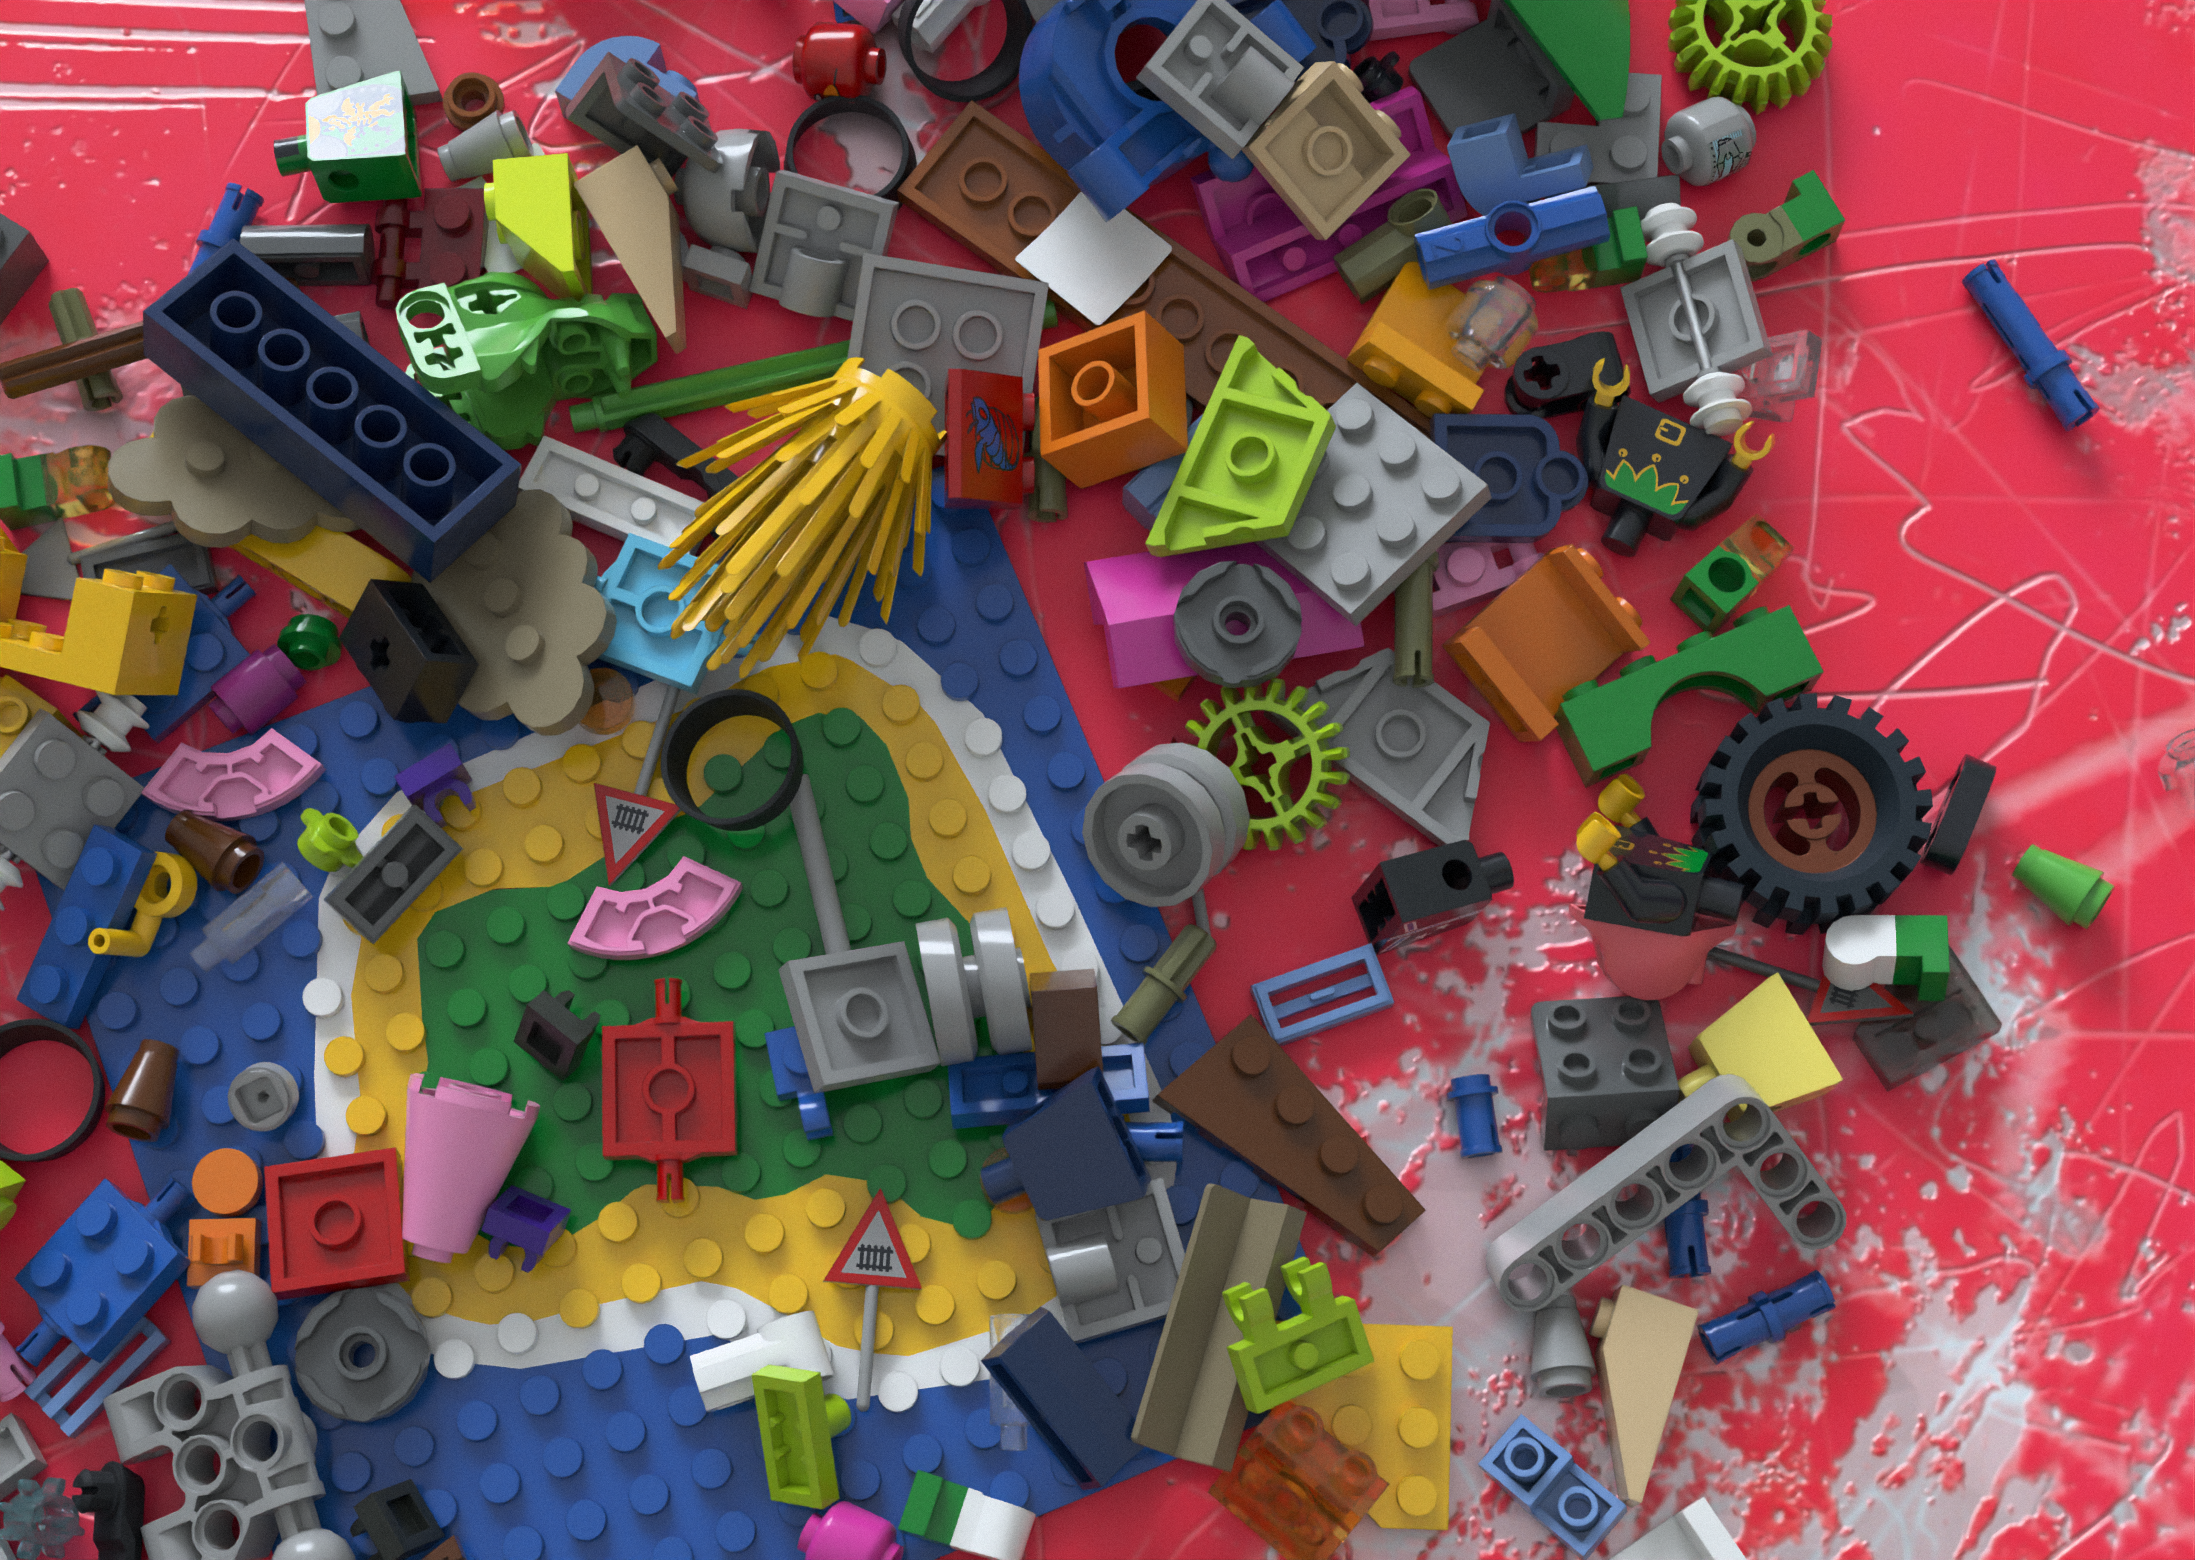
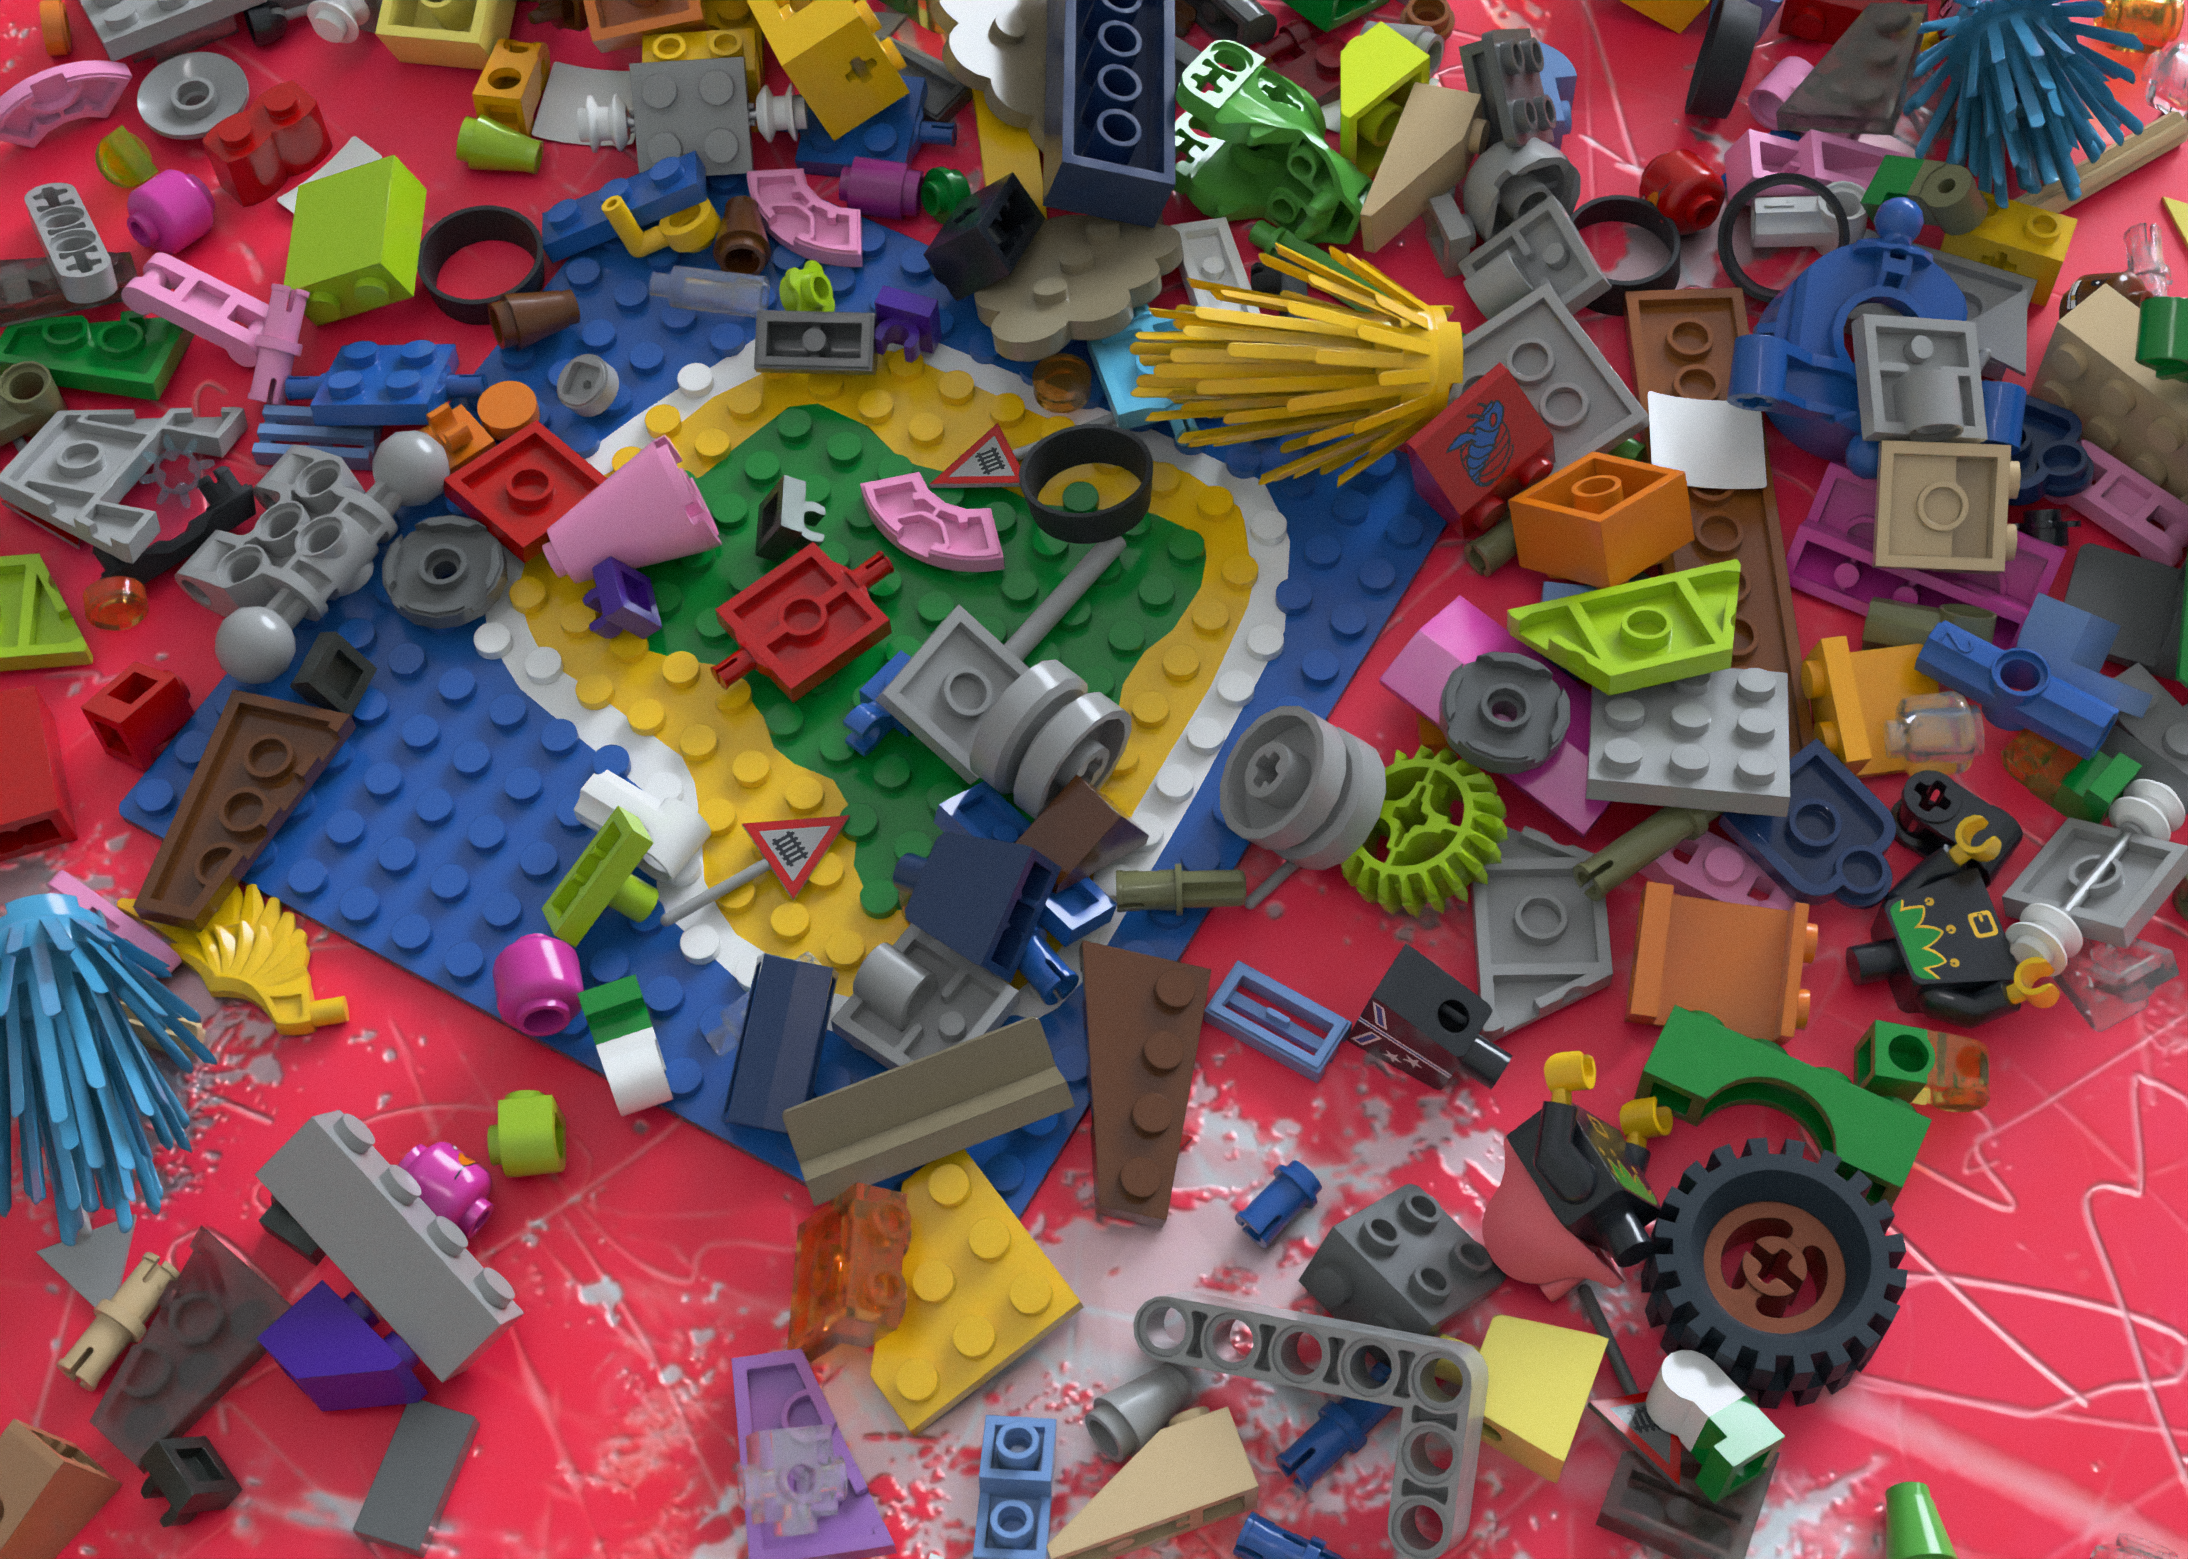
camera: 55 degrees right, 15 degrees down
lime plate [1222,1257,1374,1414] -> none
black beam [1920,754,1996,875] -> none

